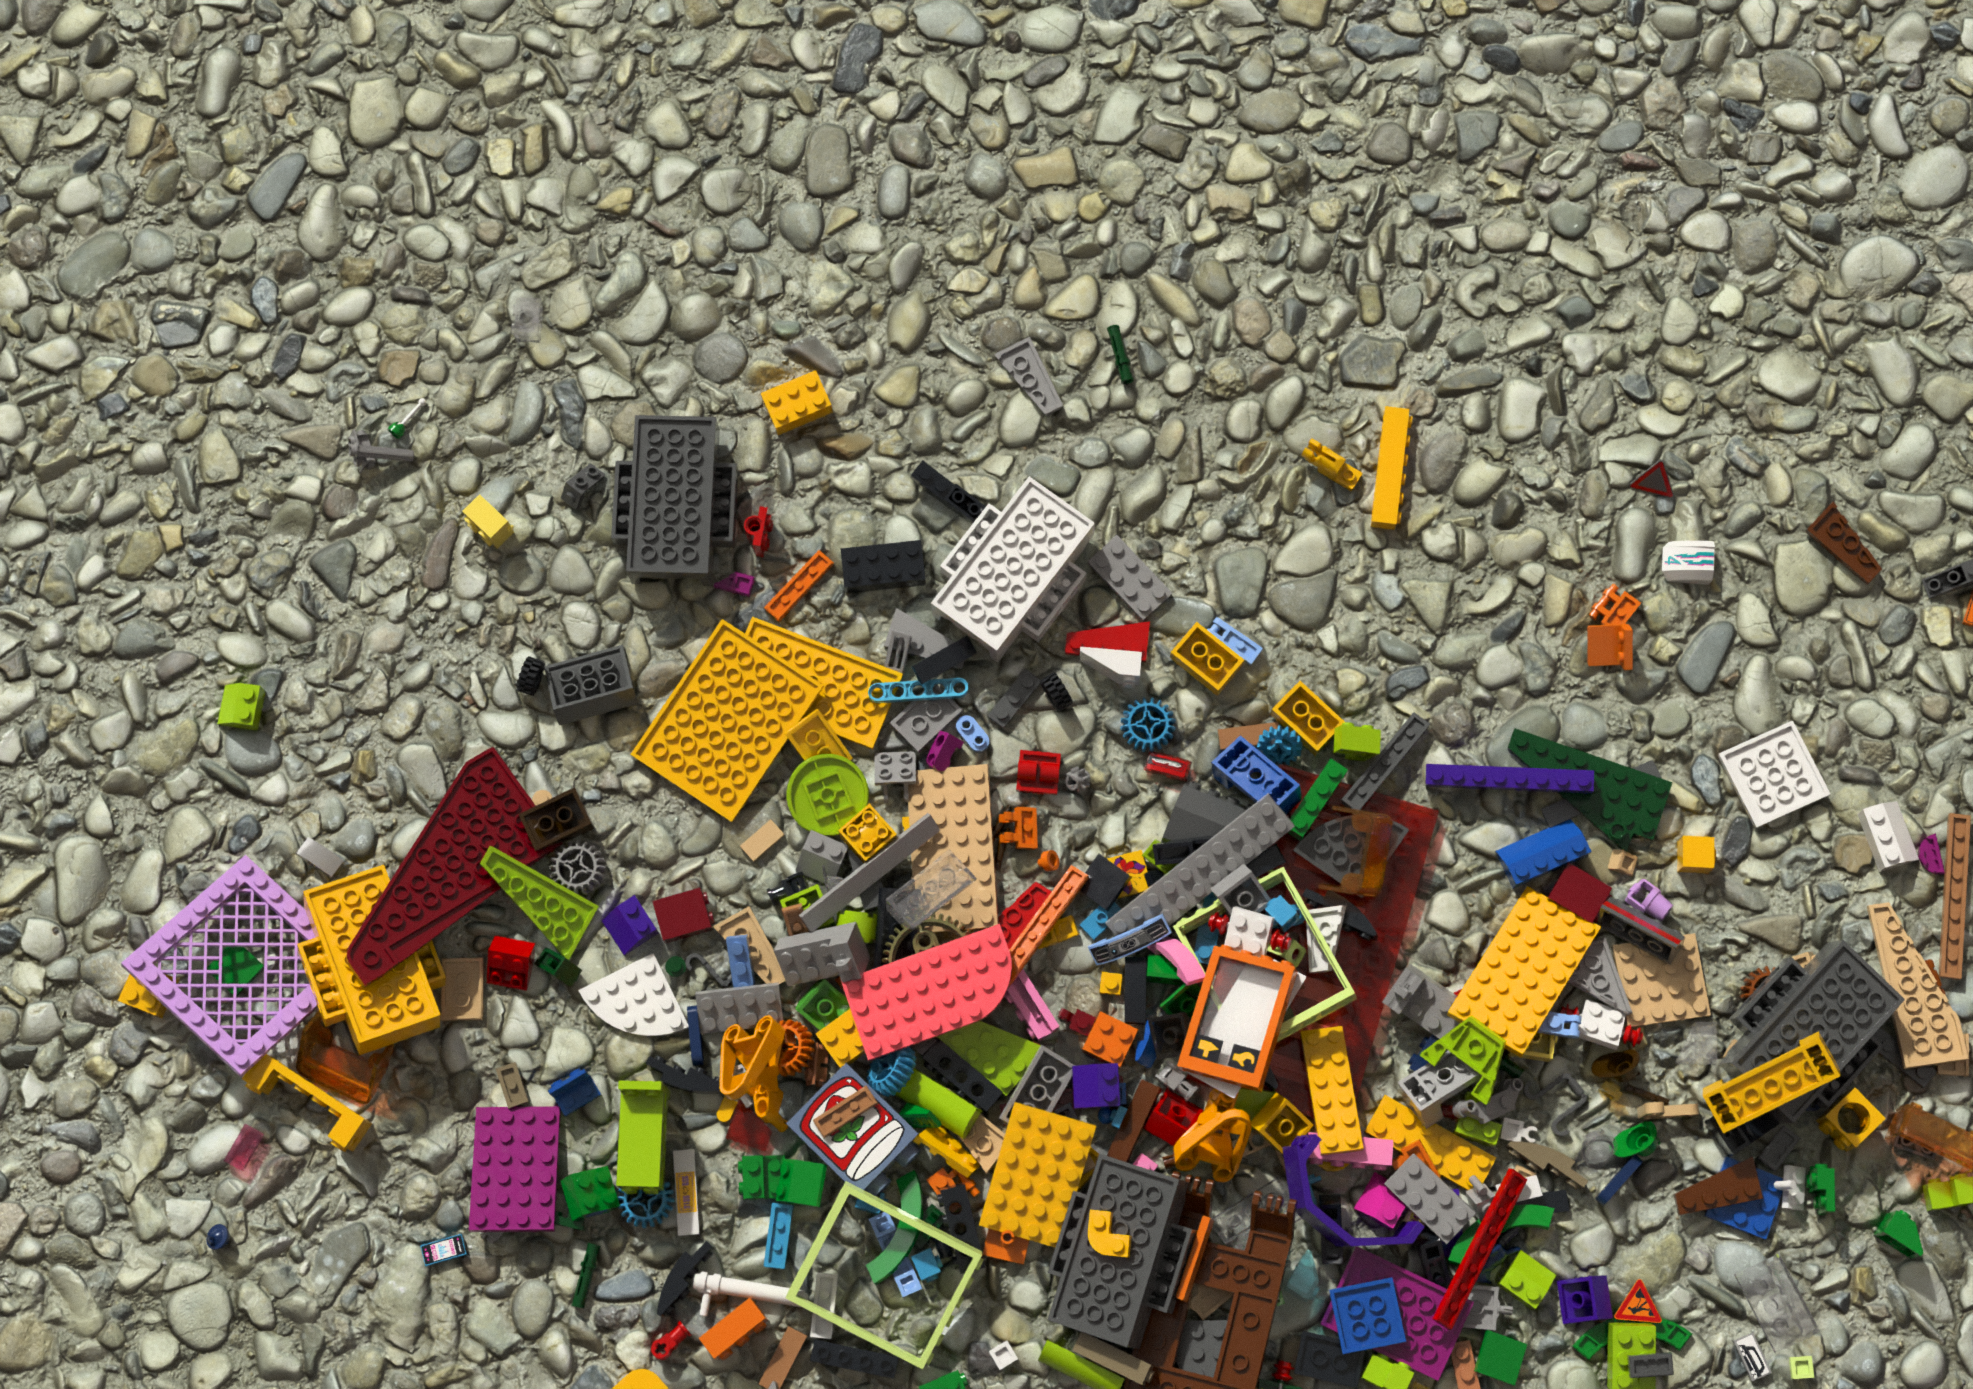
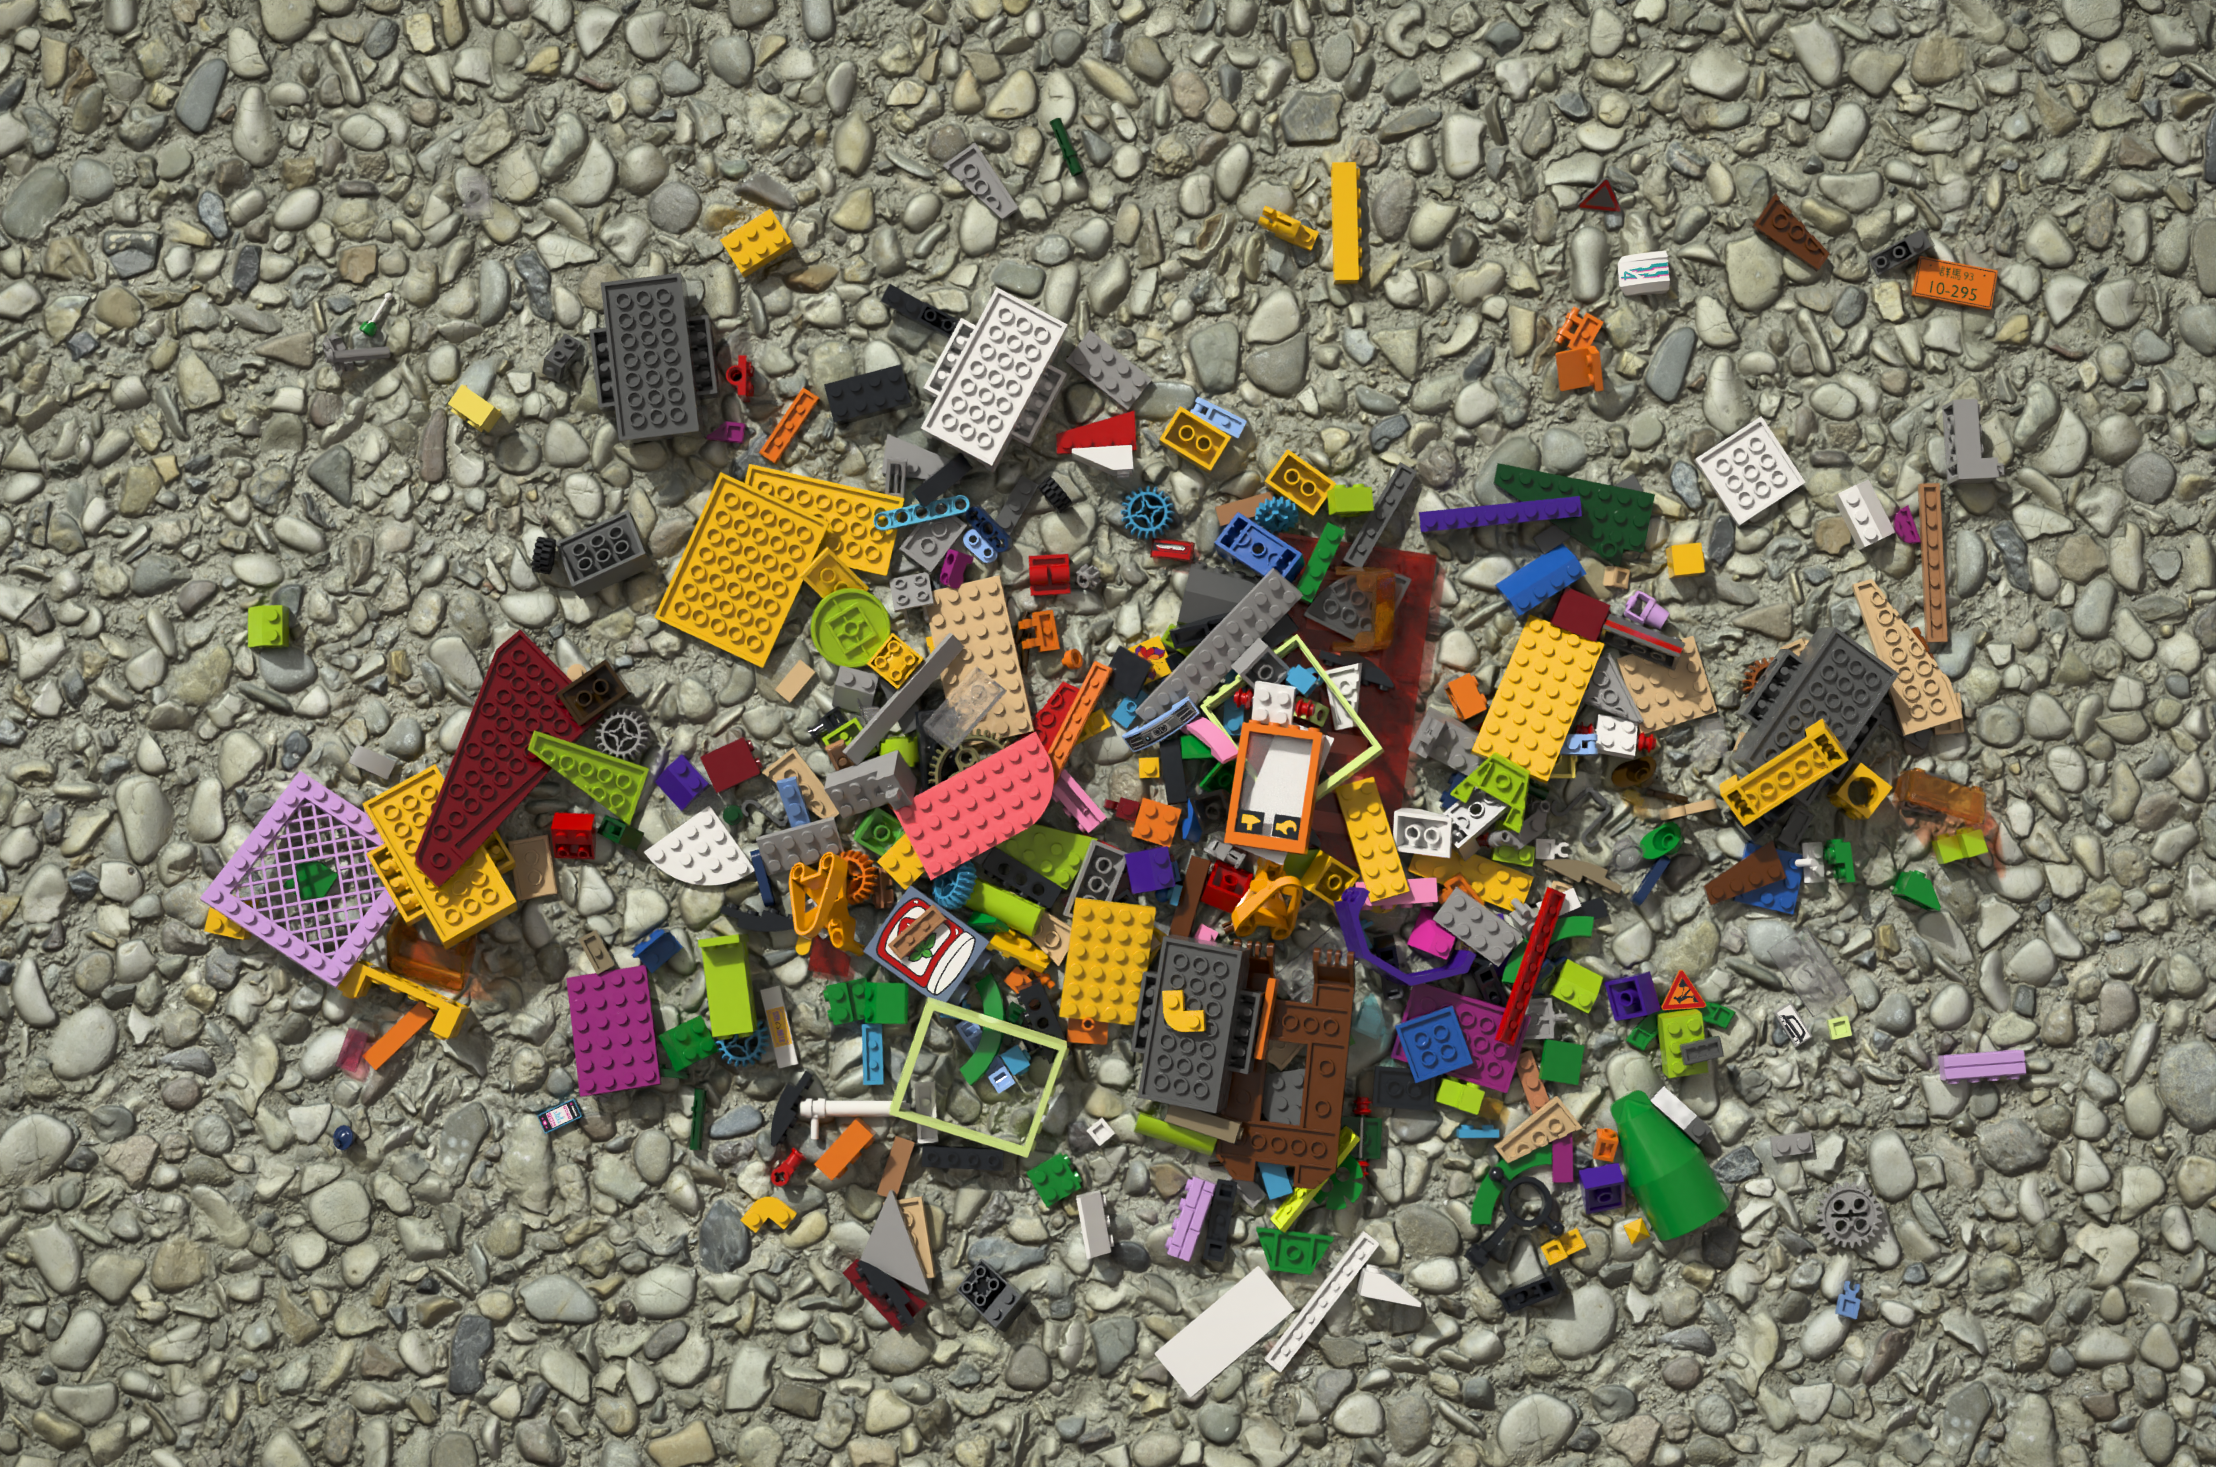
camera: 15 degrees left, 10 degrees up
none -> orange tile [362,1001,436,1071]
none -> dark blue beam [966,506,1013,552]
none -> white slope [1393,807,1453,858]
none -> orange brick [1443,673,1488,722]

